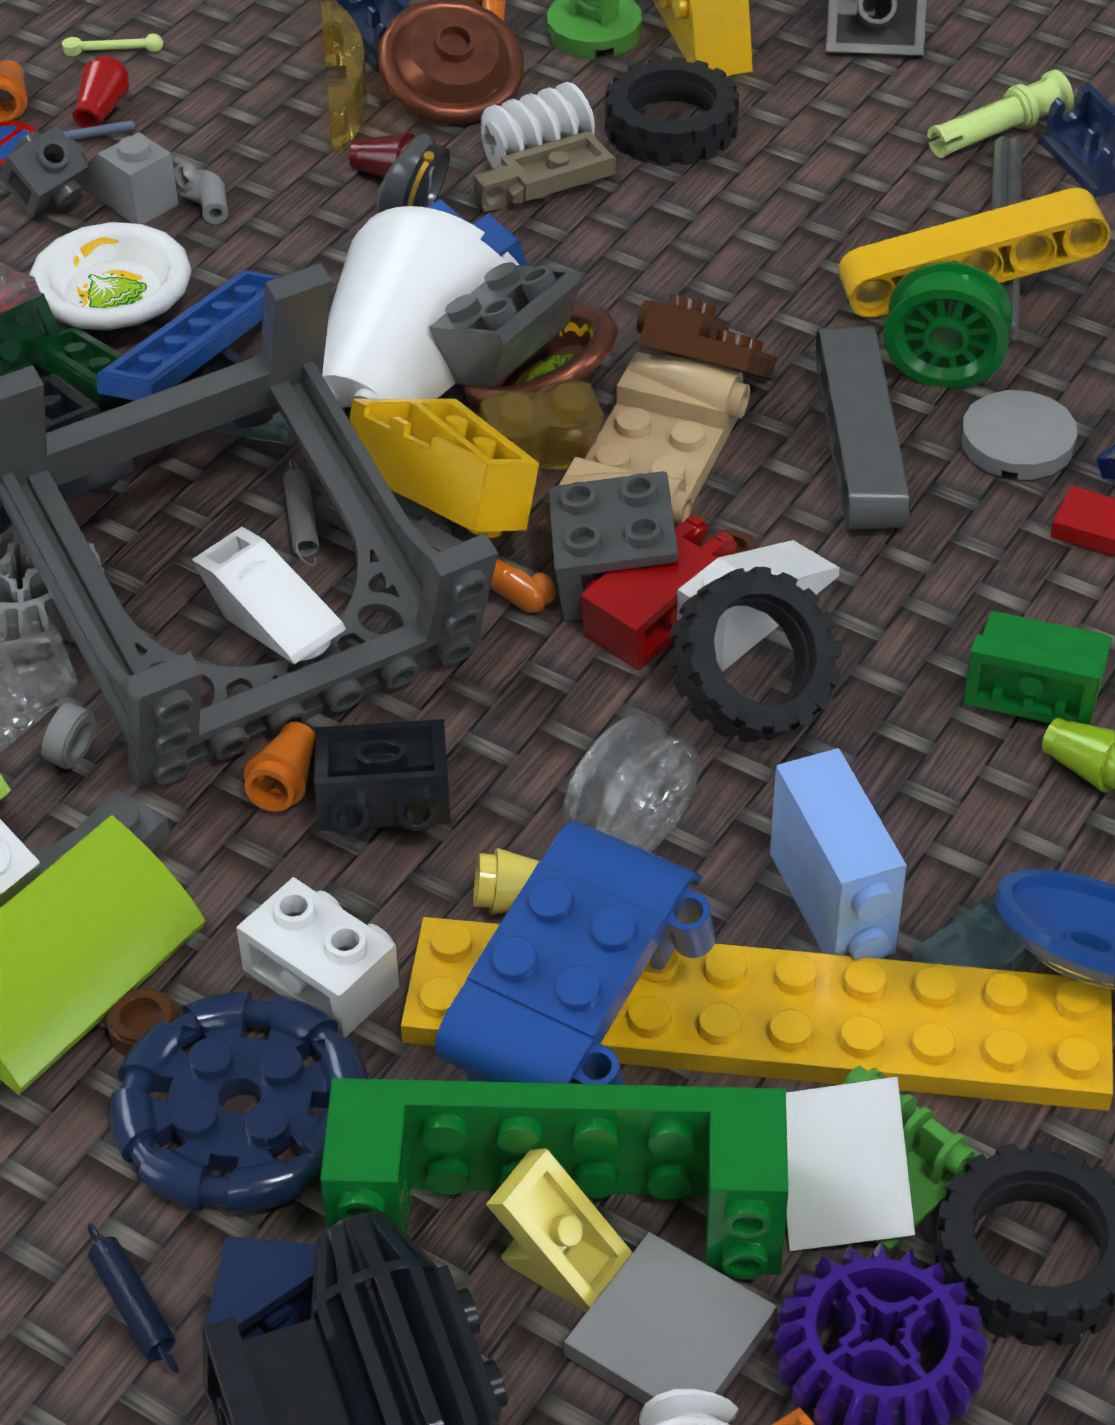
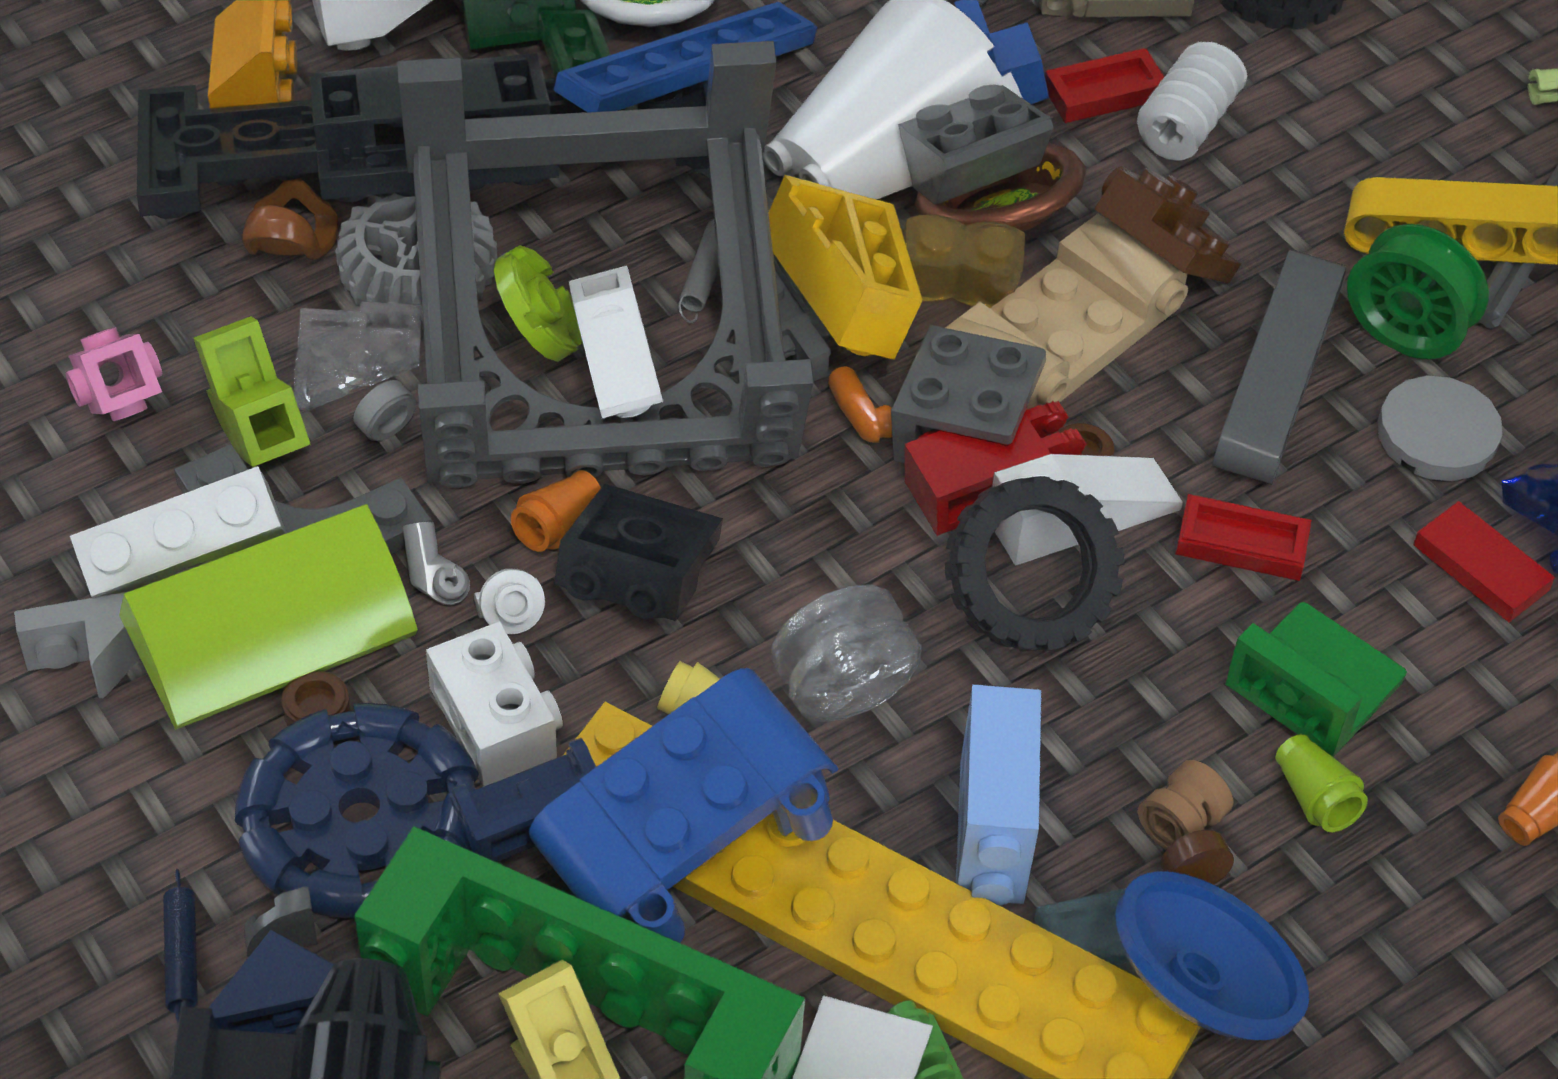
camera: 20 degrees right, 5 degrees up
none -> dark grey tile [244,887,318,957]
none -> light grey arm [403,522,470,605]
none -> dark blue hinge [451,738,596,862]
none -> white plate [474,568,545,634]
none -> lime tile [494,245,582,362]
none -> red tile [1045,48,1164,123]
none -> white piece [1137,42,1247,161]
none -> medium nougat wheel [1138,760,1234,850]
none -> reddish brown tile [1161,830,1234,885]
none -> red tile [1175,494,1312,581]

